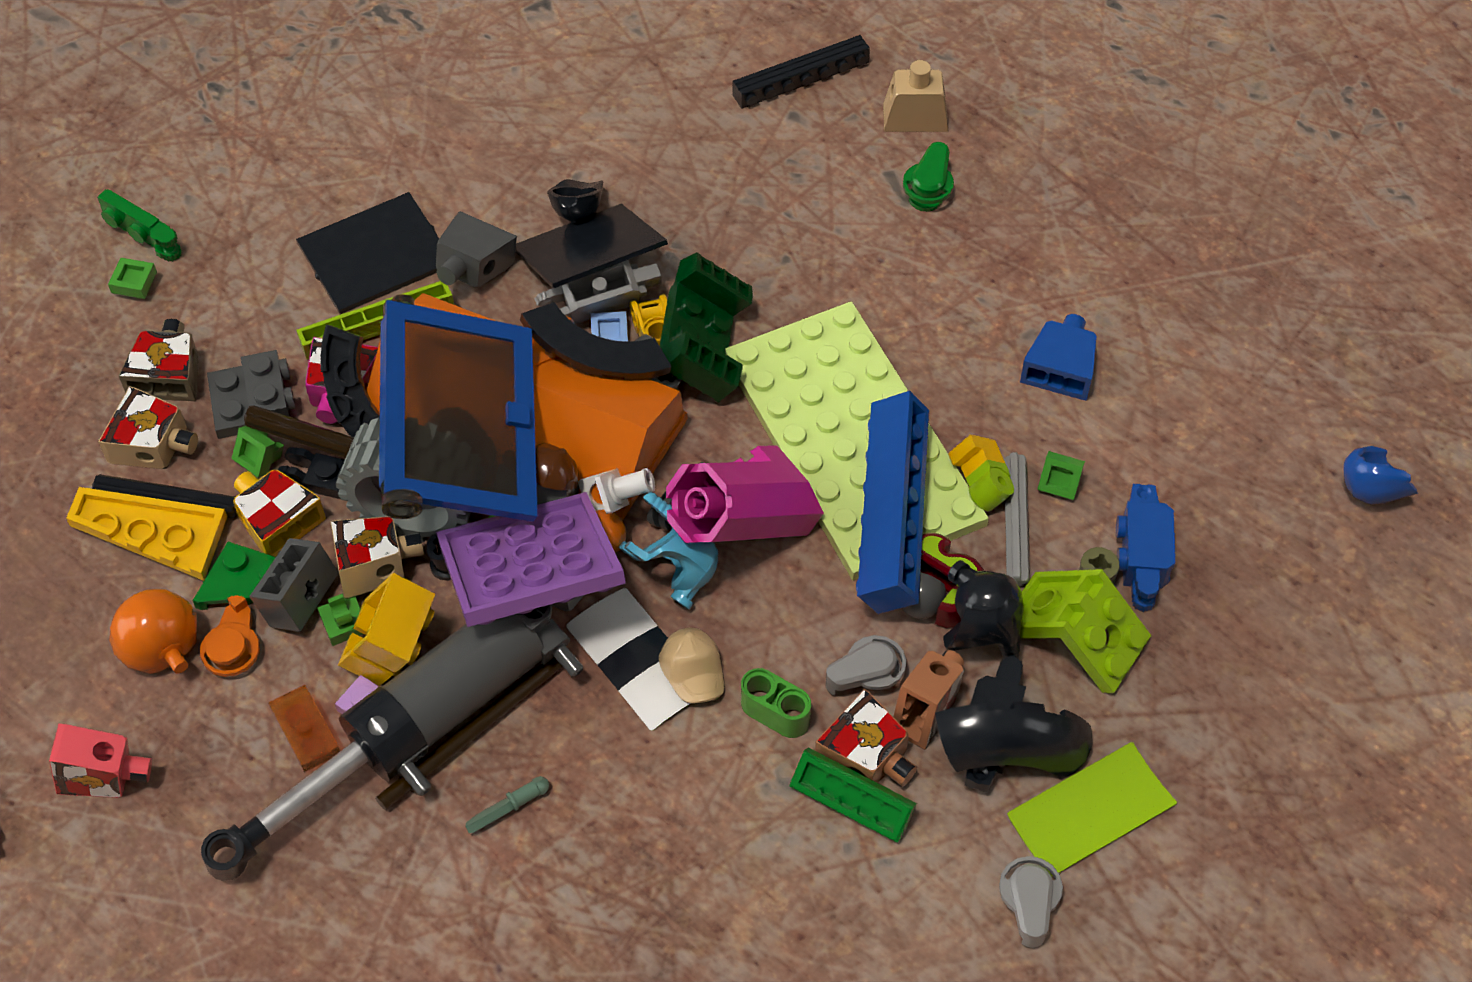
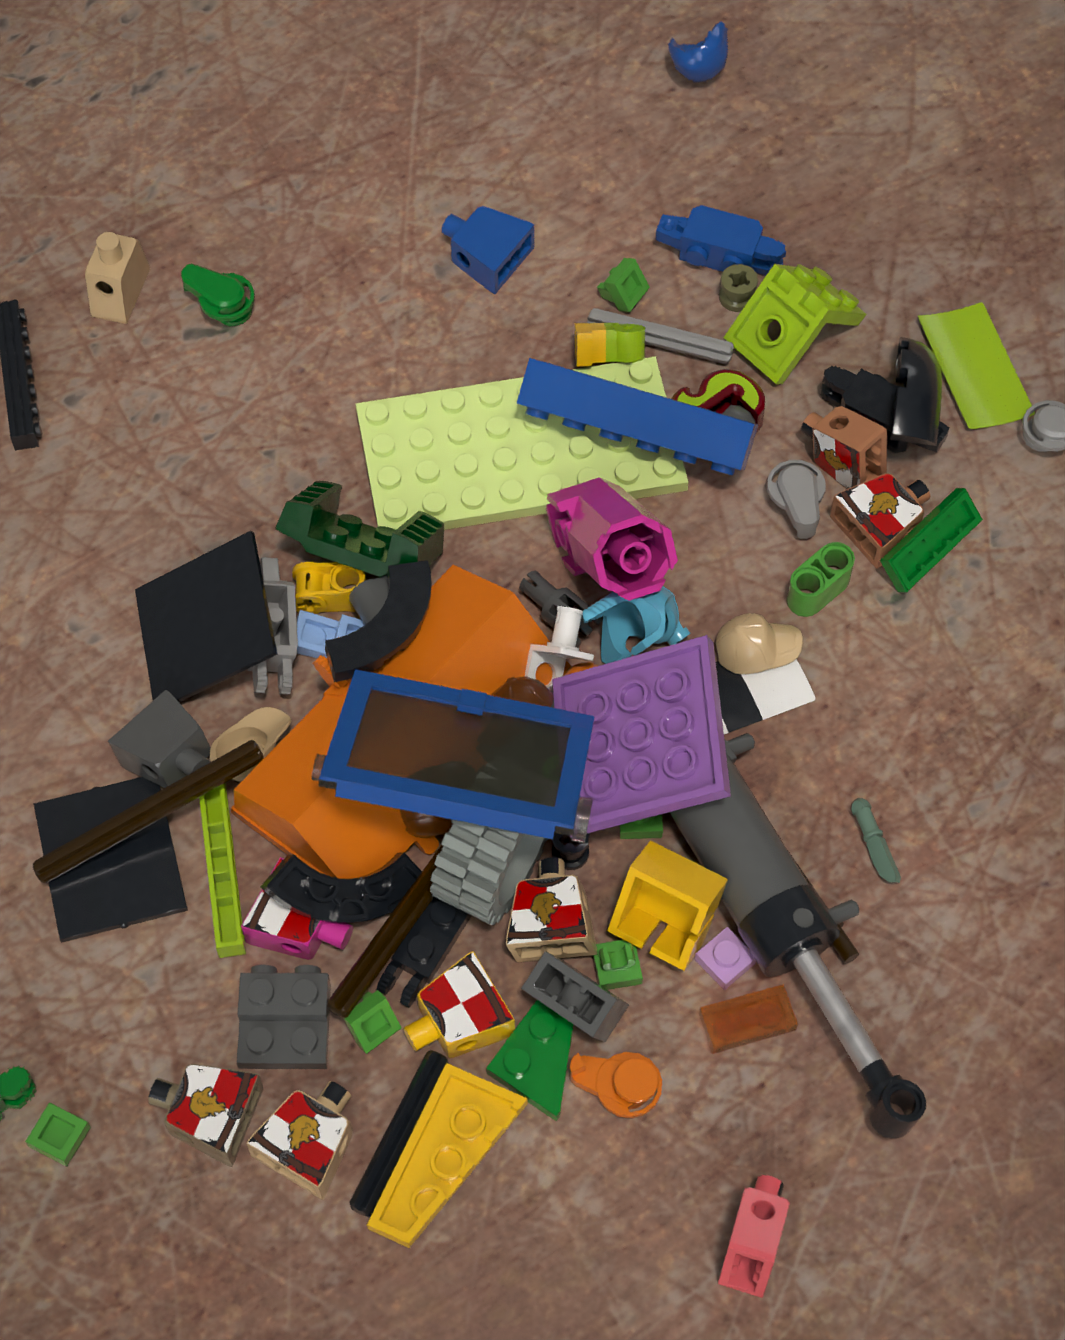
camera: 75 degrees left, 5 degrees up
orange piece [109,589,197,674] -> none
black piece [547,179,604,224] -> none
black piece [943,560,1024,660] -> none
none -> dark brown axle [33,740,264,883]
none -> tan piece [210,707,292,782]

